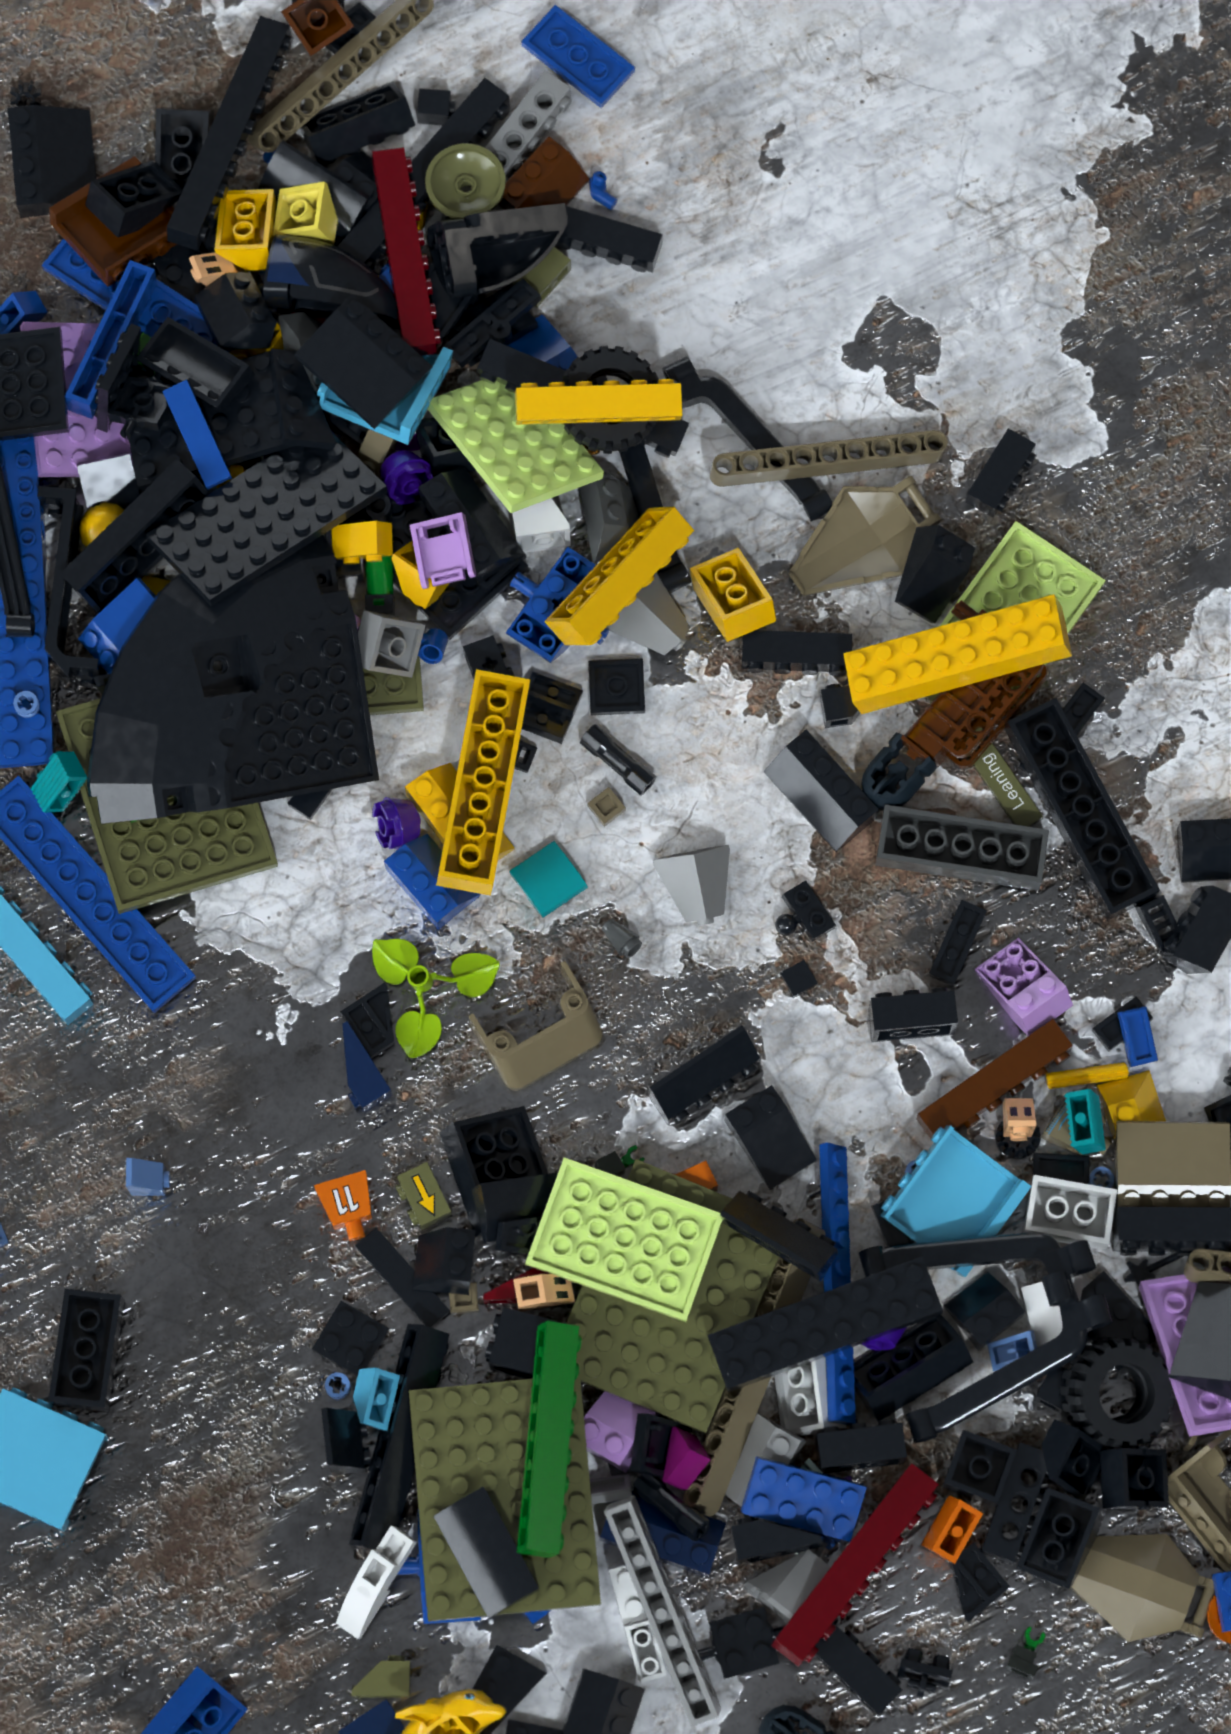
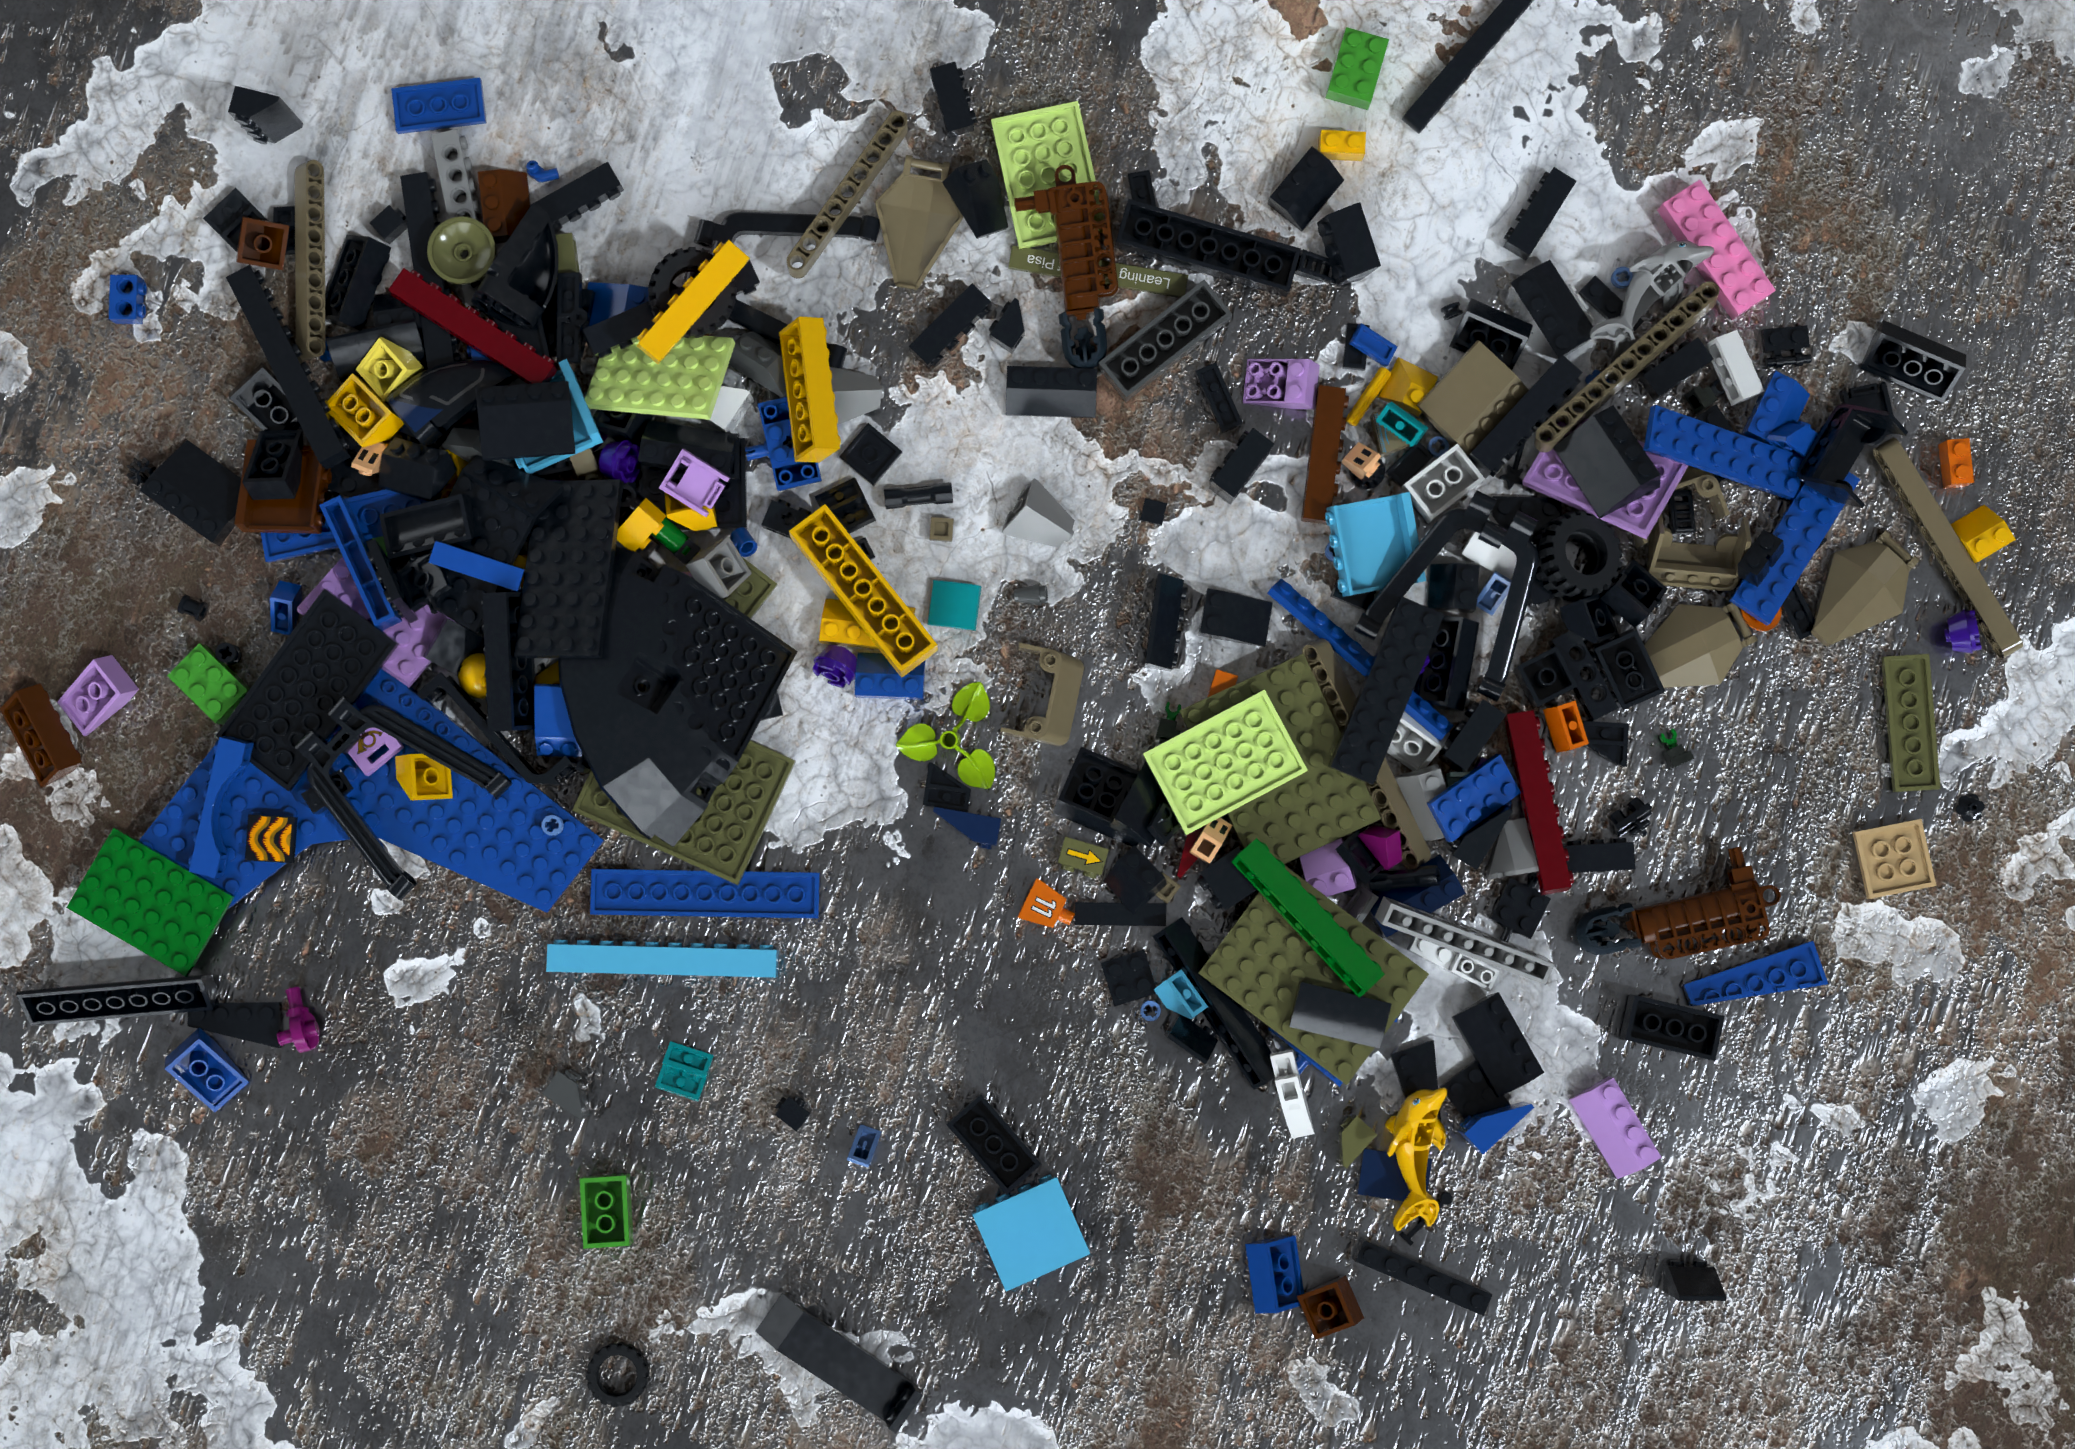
camera: 50 degrees left, 10 degrees up
teal brick [30,751,88,813] -> none
medium blue slope [126,1158,171,1196] -> none
yellow brick [690,547,776,642] -> none
black slope [720,1190,838,1282] -> none
black plate [775,880,836,942] -> none
yellow brick [843,594,1072,714] -> none

